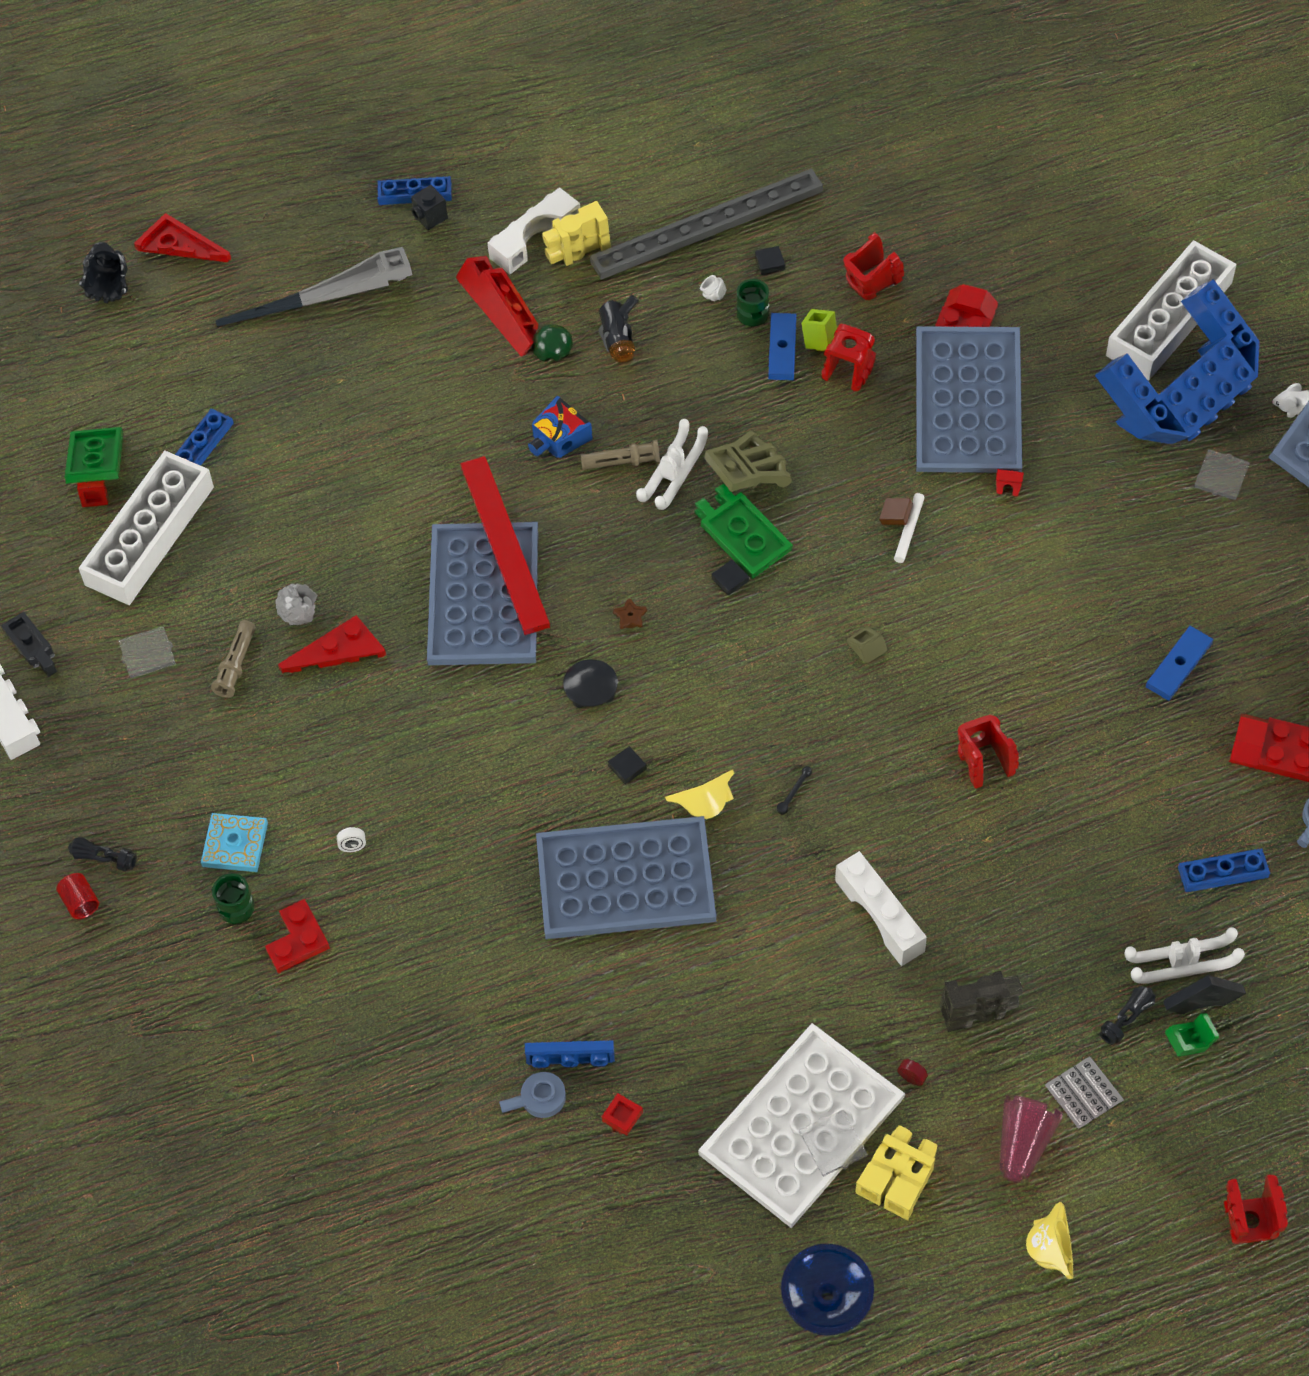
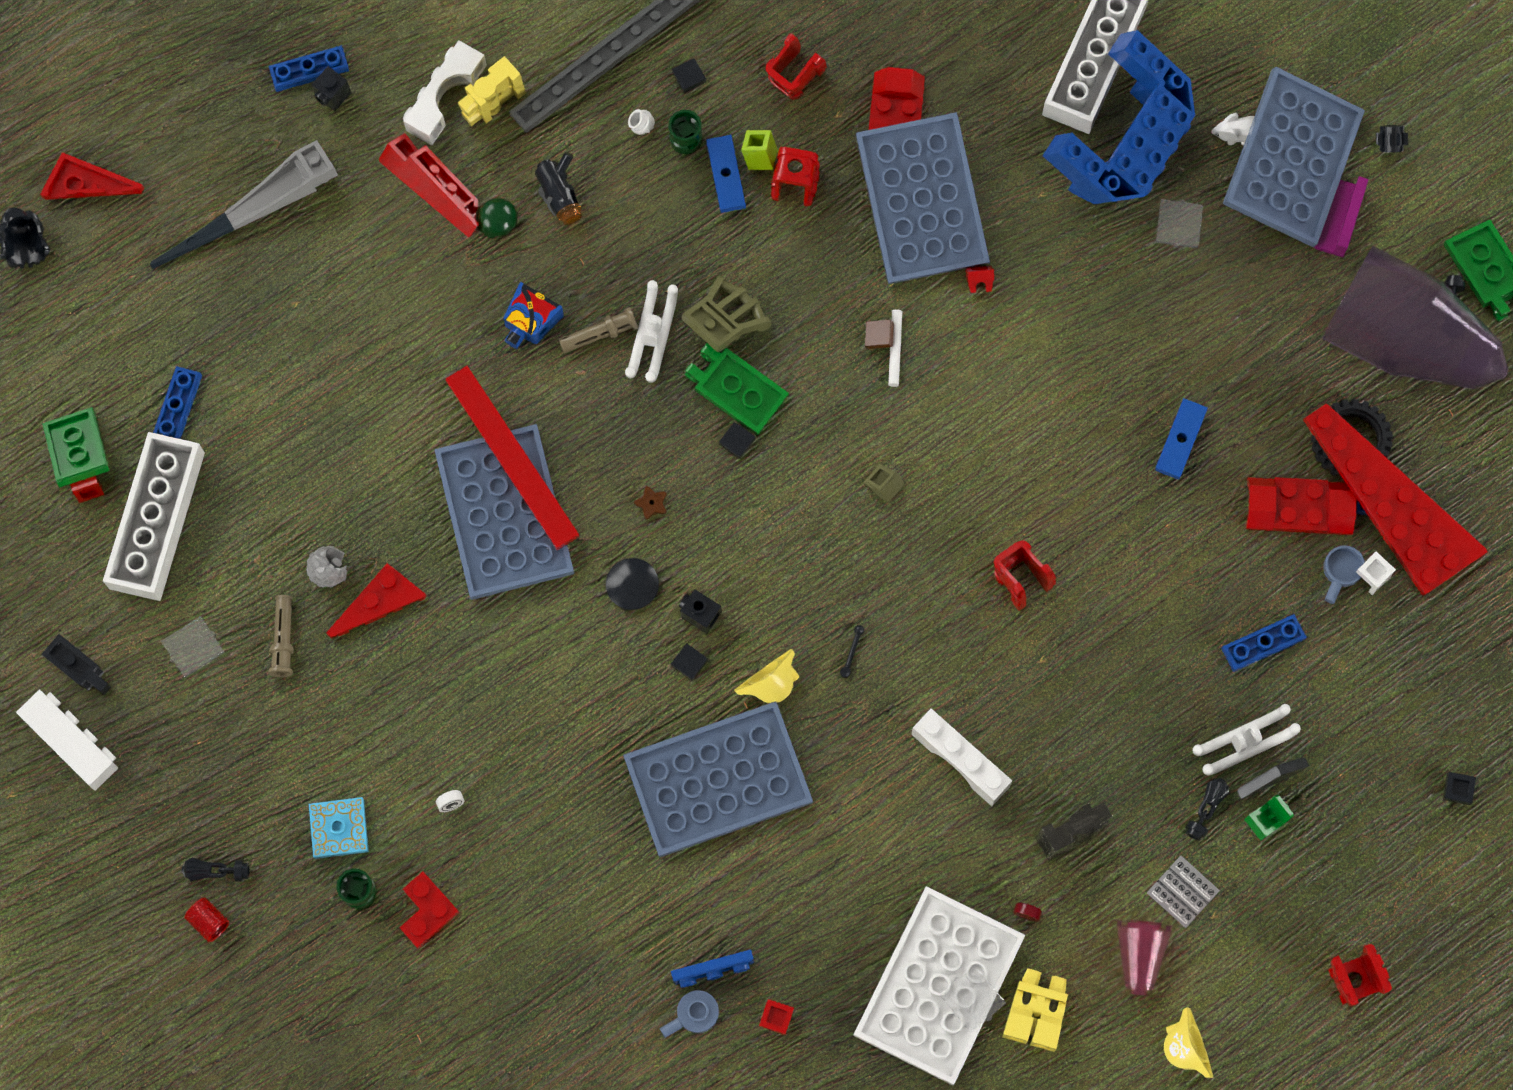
camera: 15 degrees left, 15 degrees up
none -> black brick [679,589,722,634]

